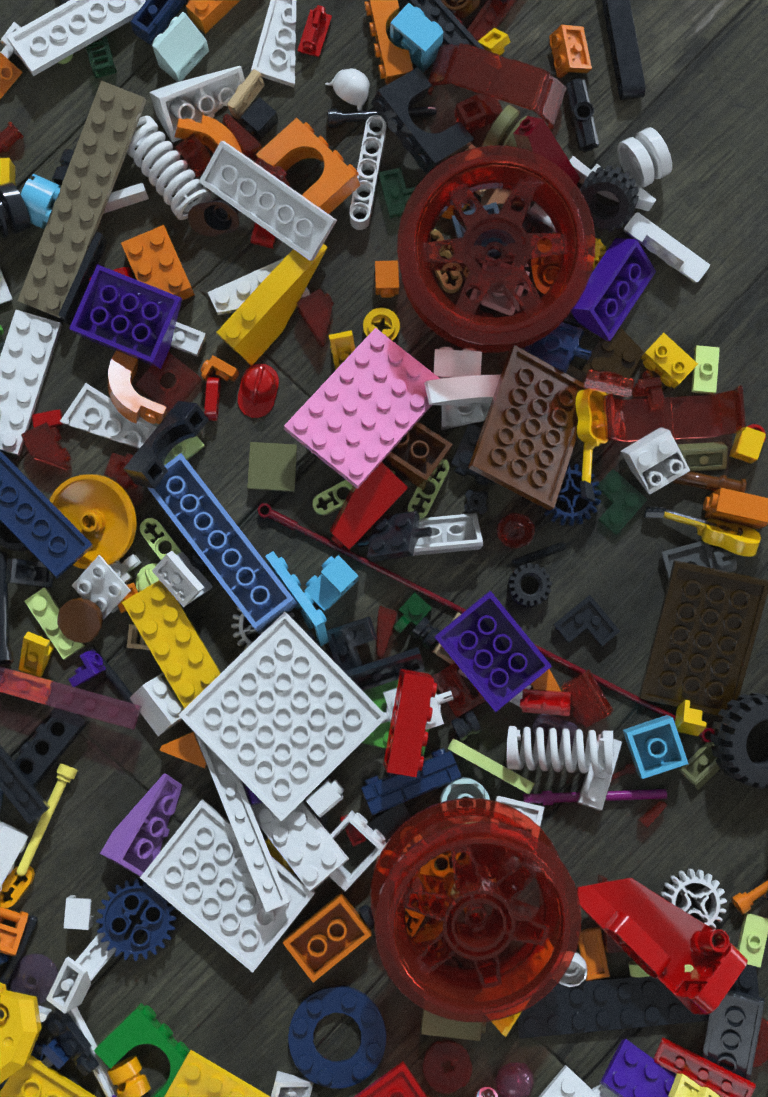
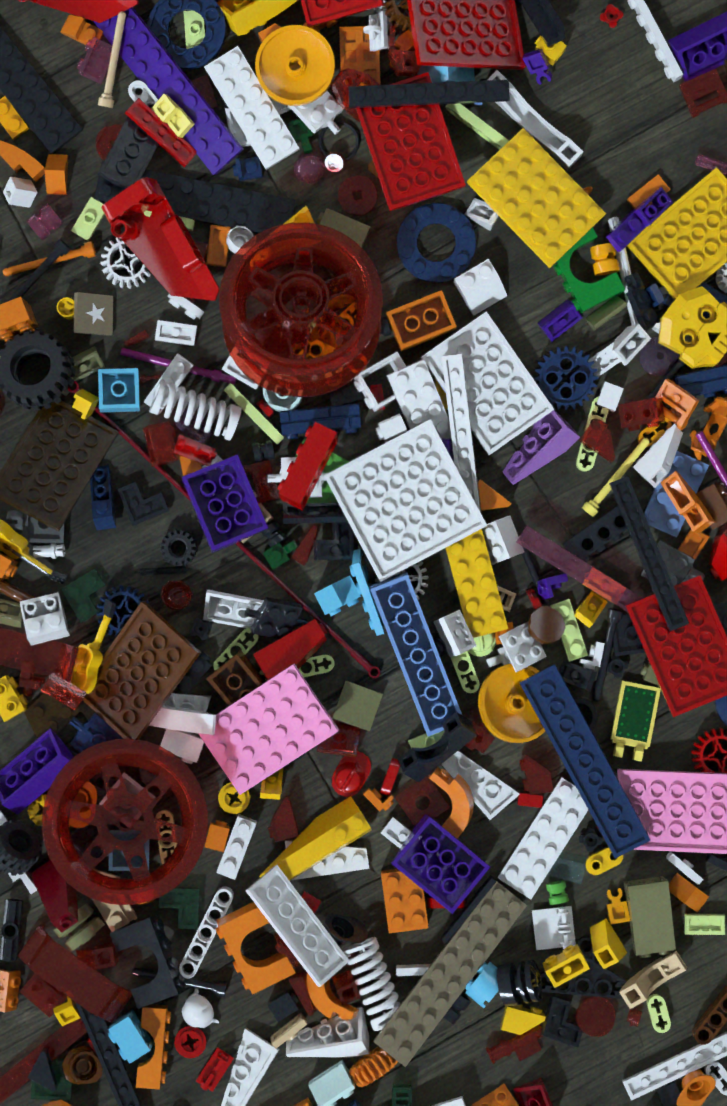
camera: 155 degrees left, 5 degrees up
none -> clear red brick [20,970,67,1018]
none -> white pin [33,543,65,559]
none -> yellow wheel [57,297,74,320]
none -> dark tan tile [74,292,113,336]
none -> dark blue slope [90,465,116,530]
none -> white plate [155,320,197,346]
none -> white plate [167,294,204,320]
none -> red gear [174,1026,206,1058]
none -> white arch [216,814,257,880]
none -> dark blue bracket [232,157,263,181]
none -> red tile [256,399,274,418]
none -> clear red slope [317,723,361,757]
none -> orange gear [349,1046,398,1087]
none -> white slope [453,259,507,316]
none -> red tile [526,588,542,609]
none -> dark purple slope [538,300,583,342]
none -> yellowish green beam [576,397,609,472]
none -> clear red slope [578,419,615,463]
none -> white bracket [579,642,605,670]
none -> olive slope [586,296,627,330]
none -> clear red brick [618,398,665,431]

